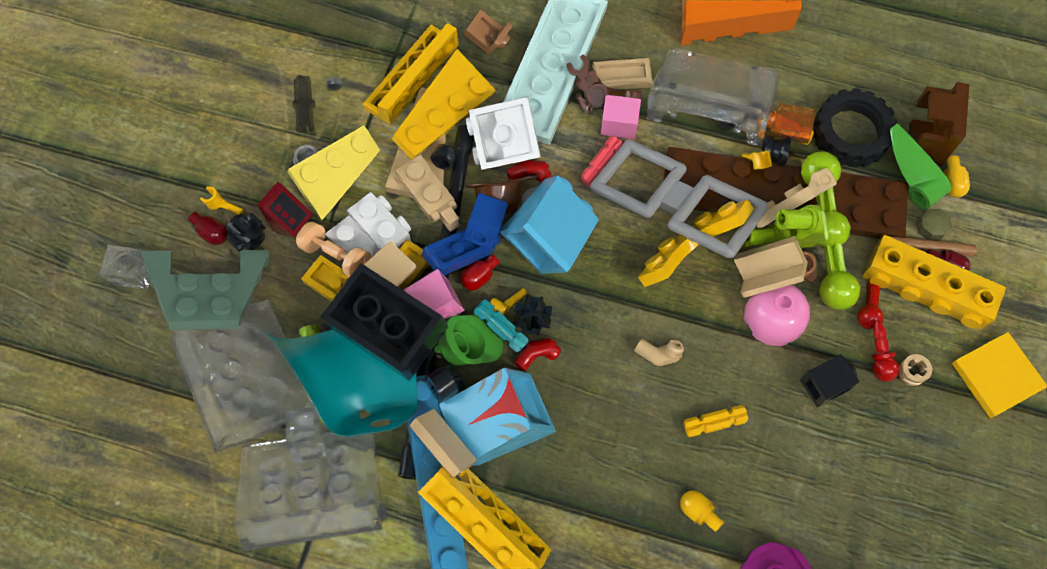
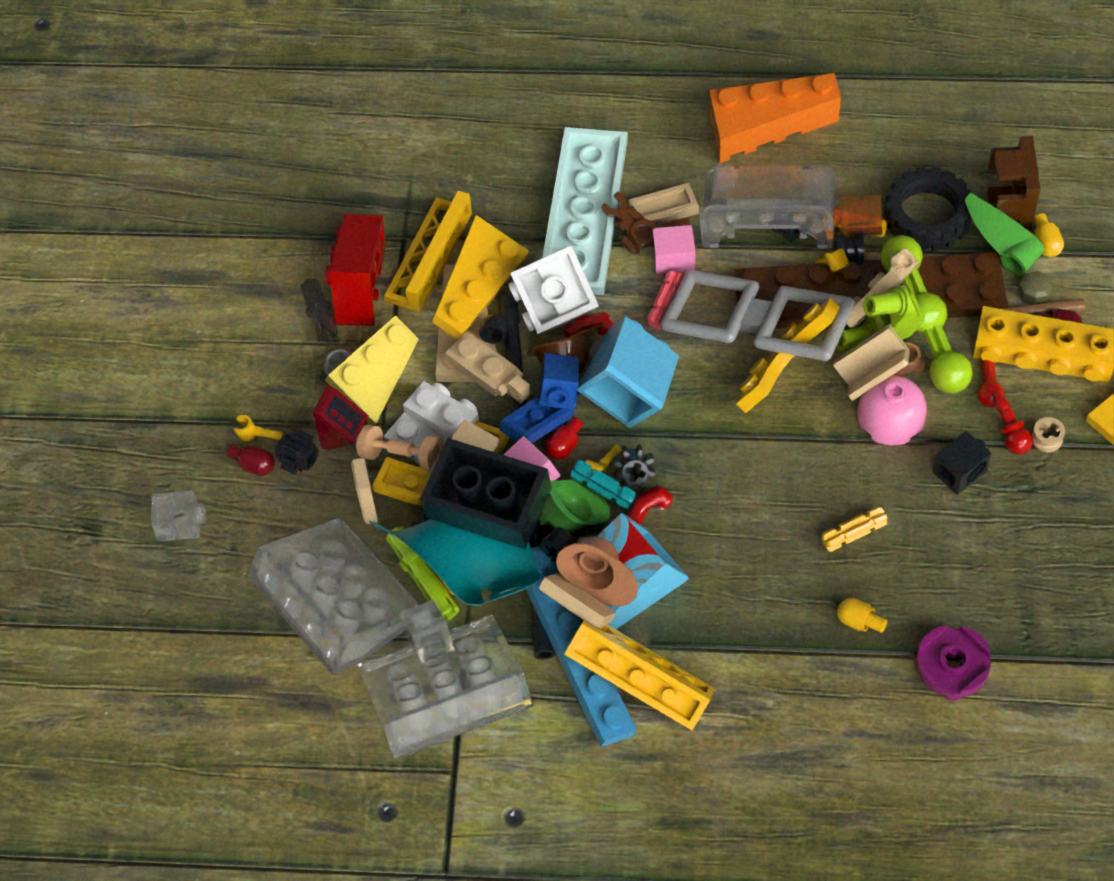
camera: 10 degrees left, 10 degrees down
sand green wing [141,250,269,330] -> none
medium nougat bracket [463,9,513,55] -> none
tan arm [634,338,684,366] -> none
none -> red wedge [325,214,386,326]
none -> tan tile [351,458,378,524]
none -> nougat piece [556,536,638,607]

